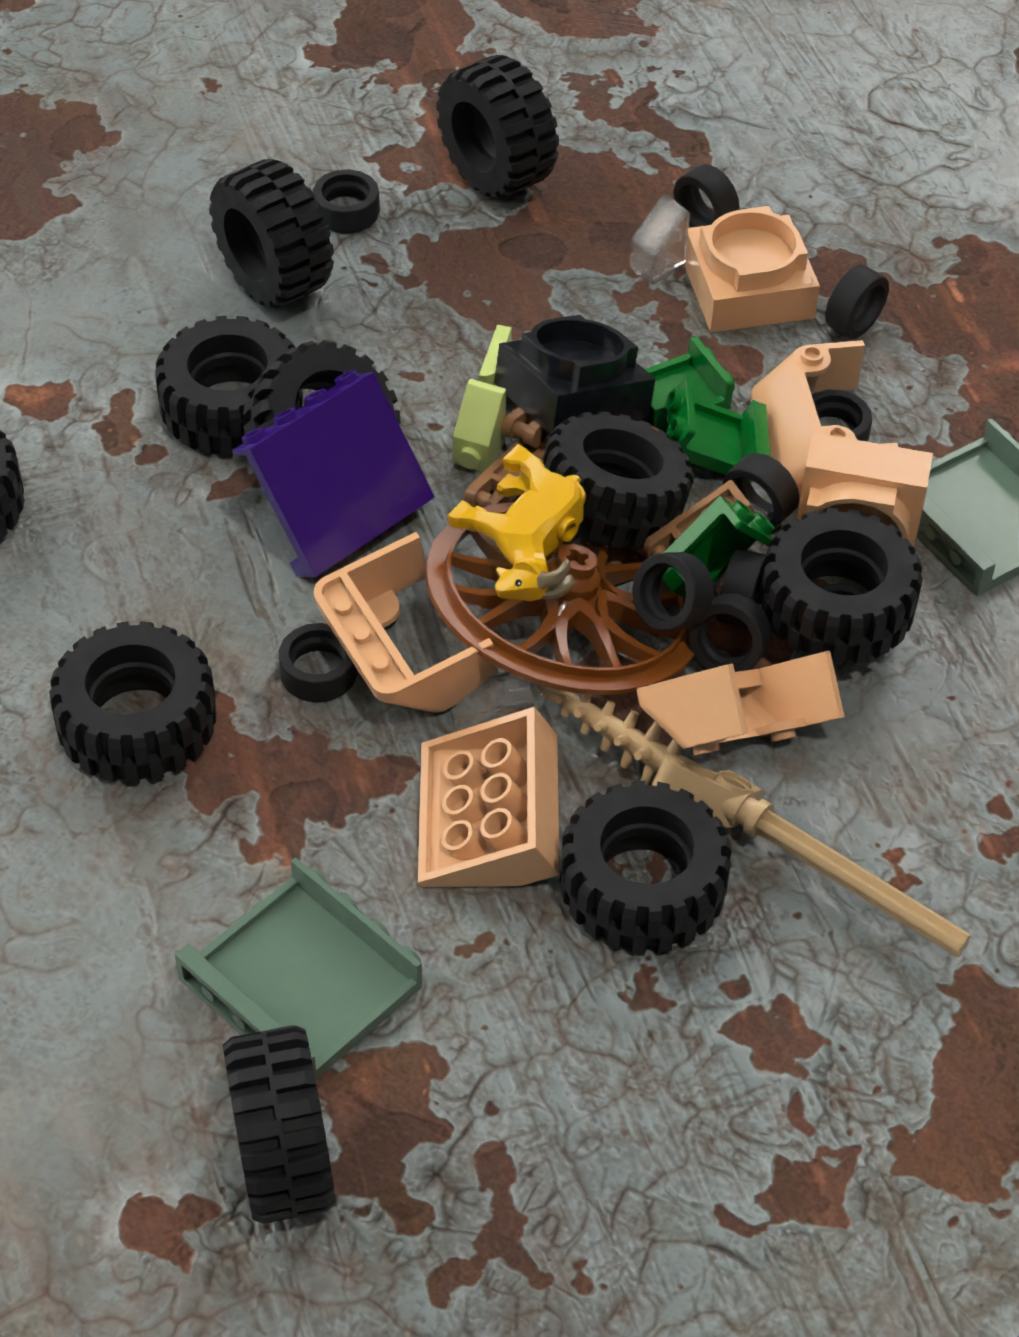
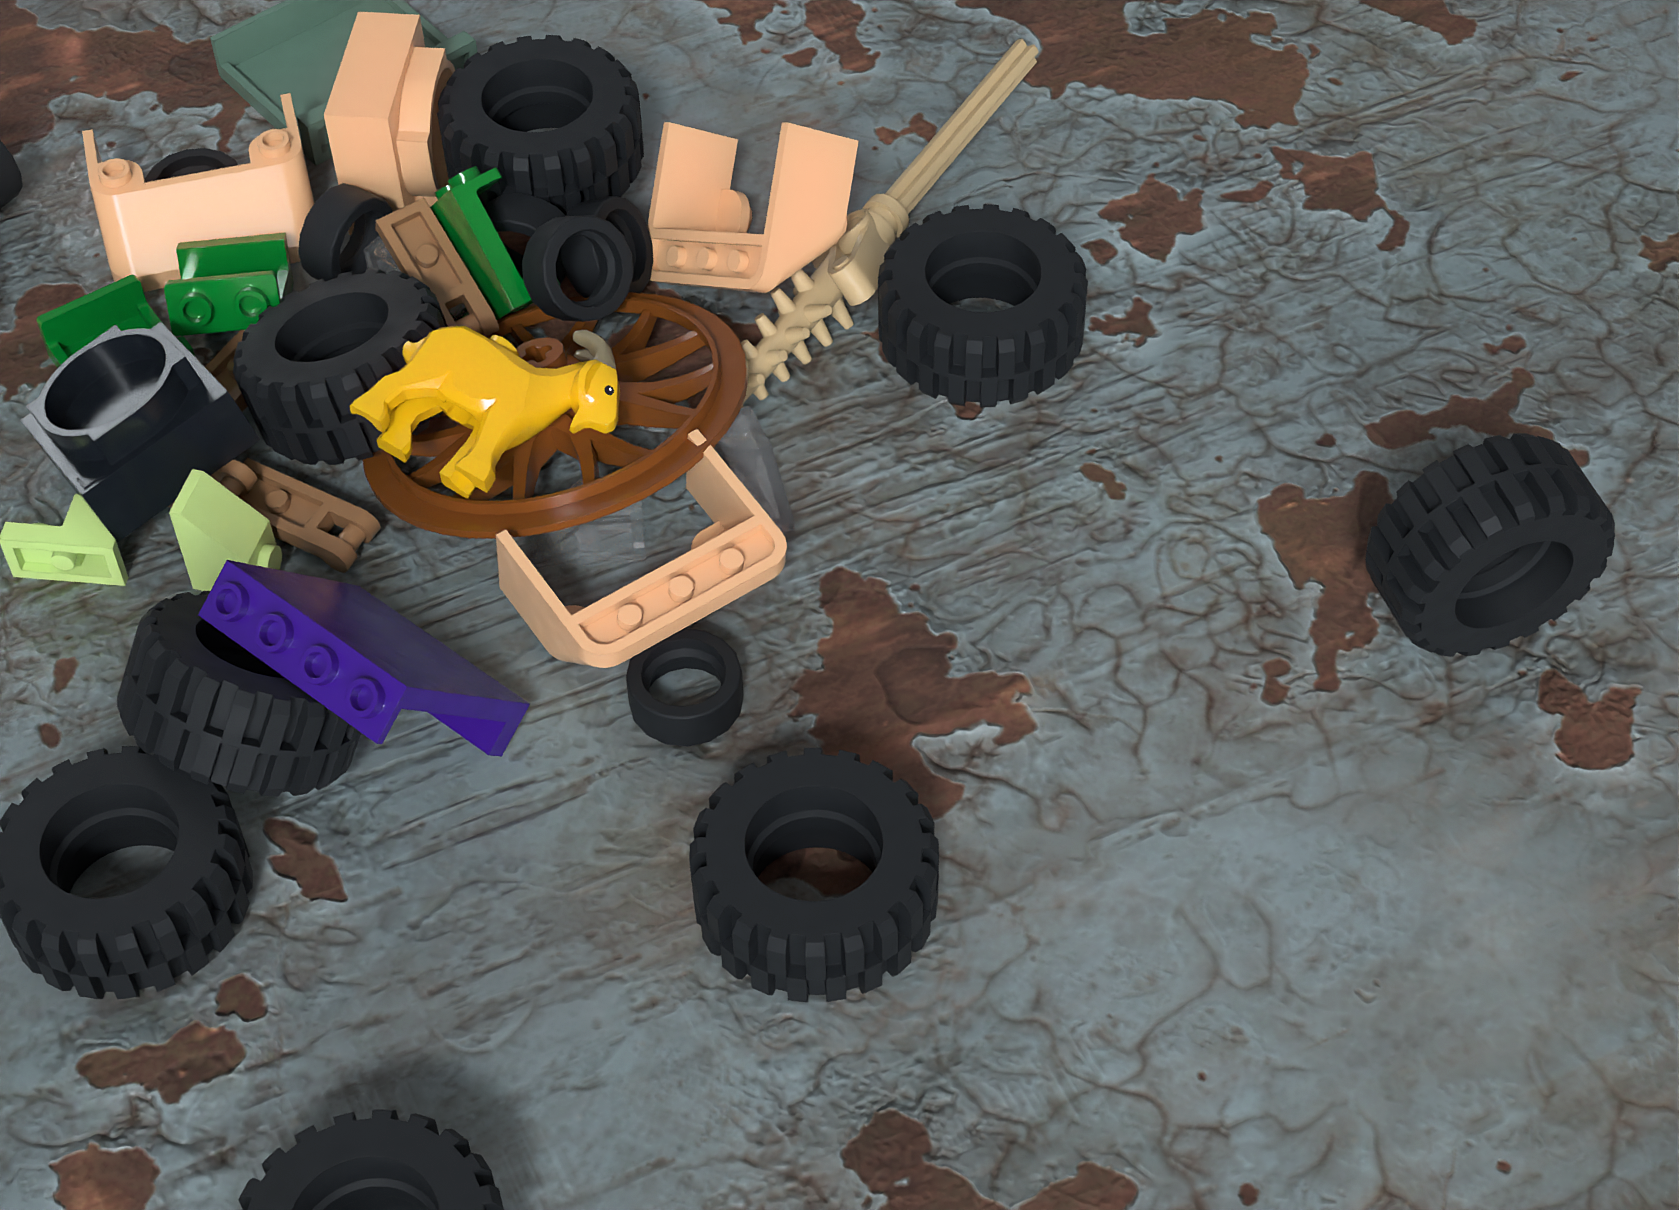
camera: 95 degrees left, 0 degrees up
sand green panel [175,857,422,1079] -> none
light nougat slope [418,707,560,887] -> none

